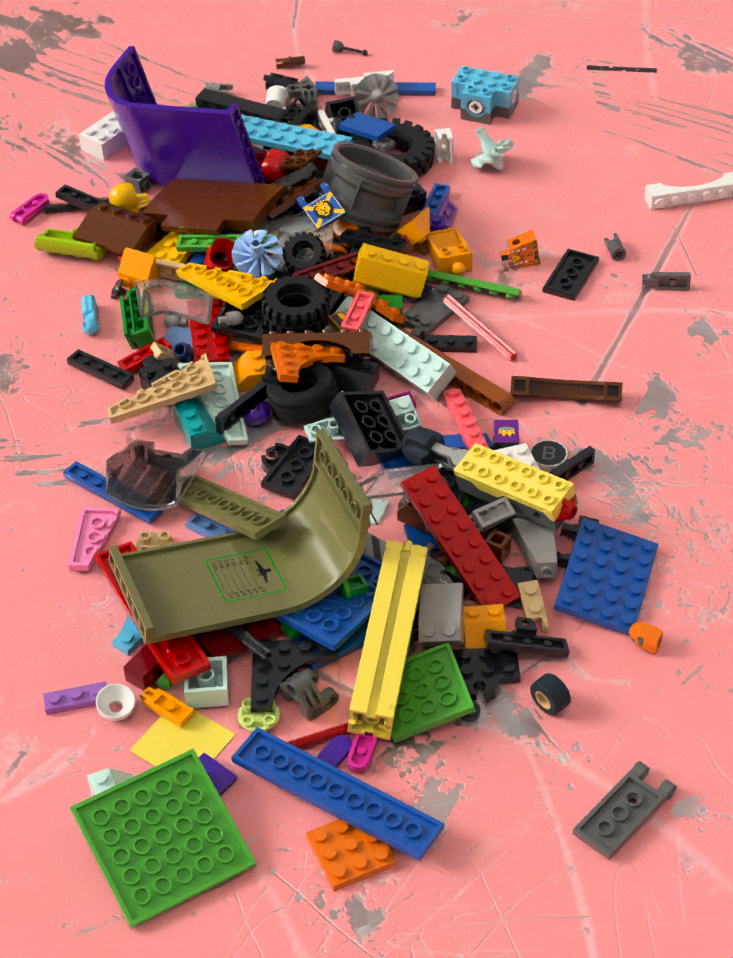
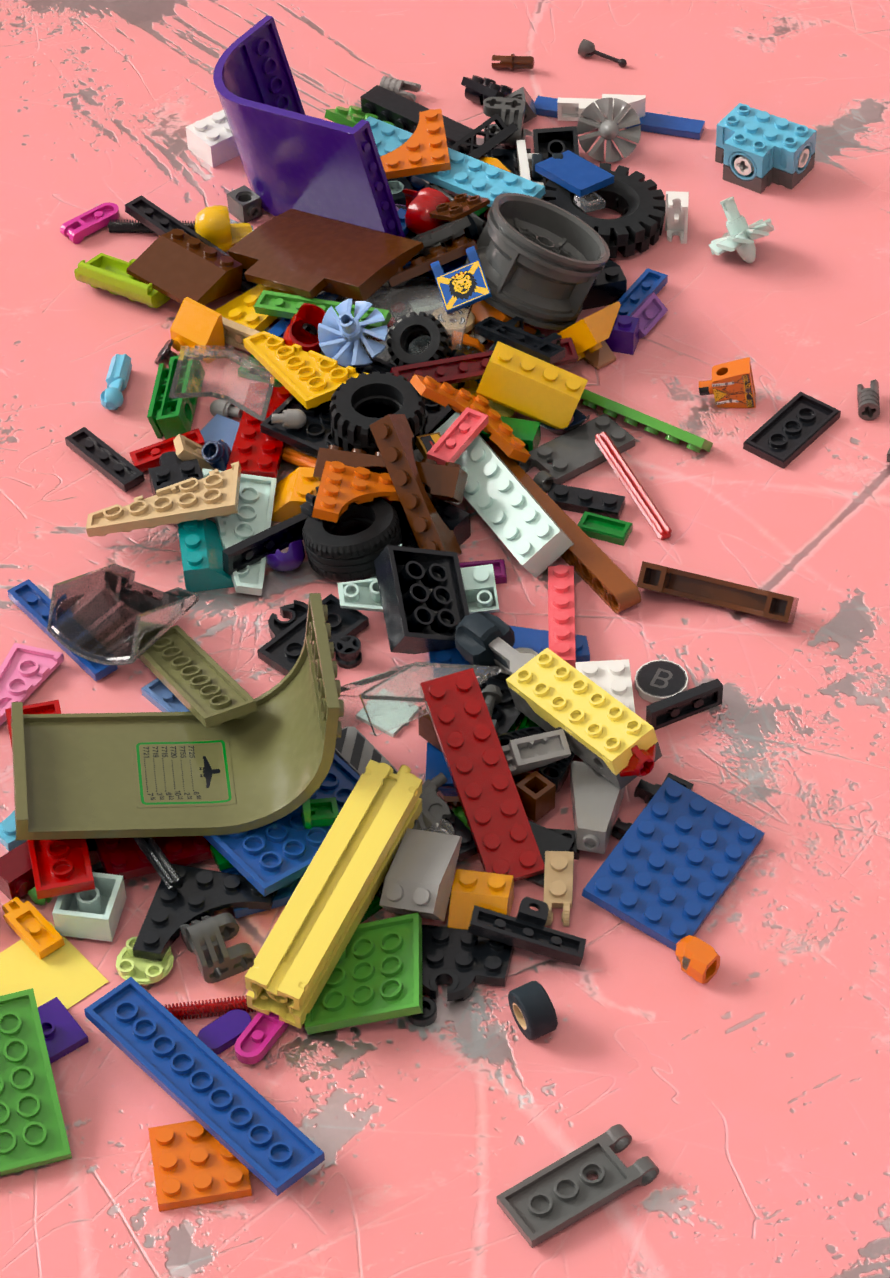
camera: 15 degrees right, 0 degrees up
tan dish [135,531,174,551] -> none
white hat [265,85,293,109] -> none
light orange slope [426,227,472,276] -> none
dark purple piece [493,420,519,450] -> none
none -> reddish brown arch [369,414,462,556]
none -> orange plate [380,109,451,179]
none -> green tile [578,511,633,546]

